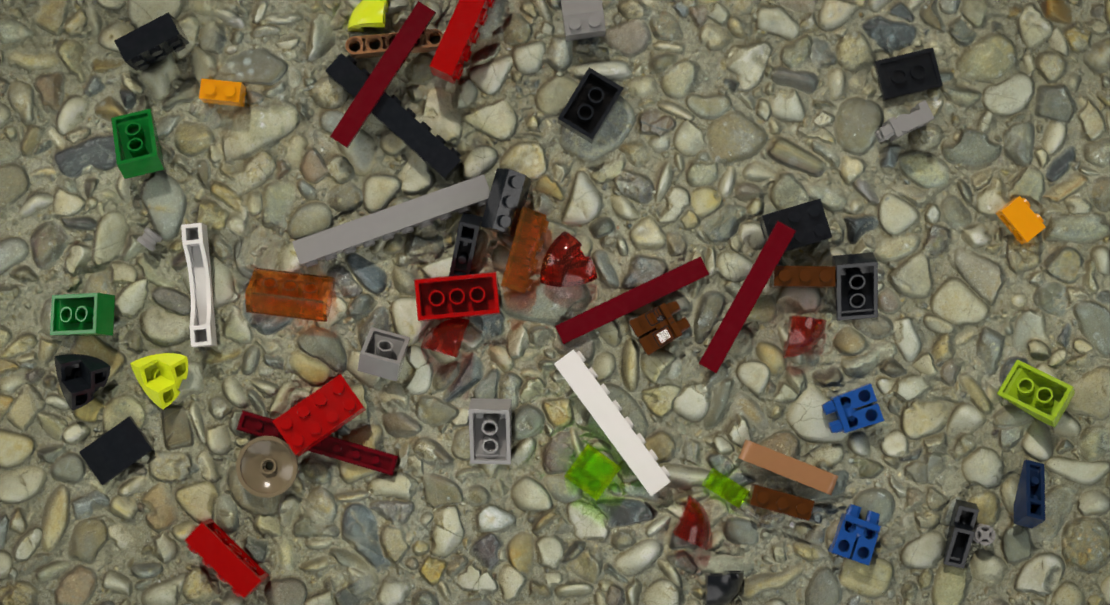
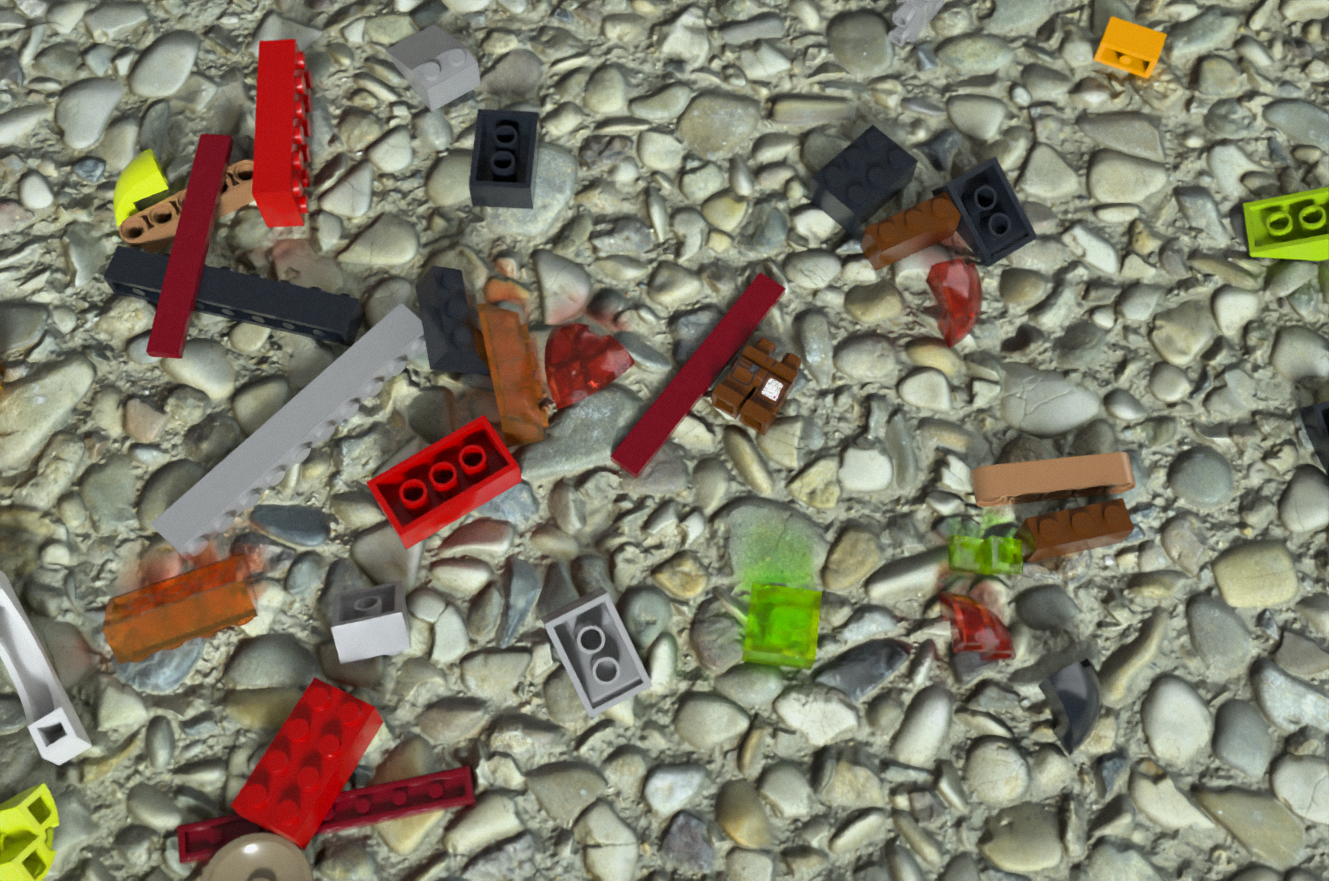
camera: 30 degrees left, 20 degrees down
clear red brick [420,318,470,358] -> none
black slope [449,213,483,276] -> none
white brick [554,349,671,496] -> none
dark red tile [699,221,796,373] -> none
blue hips [821,383,884,433] -> none
blue hips [828,504,881,566] -> none

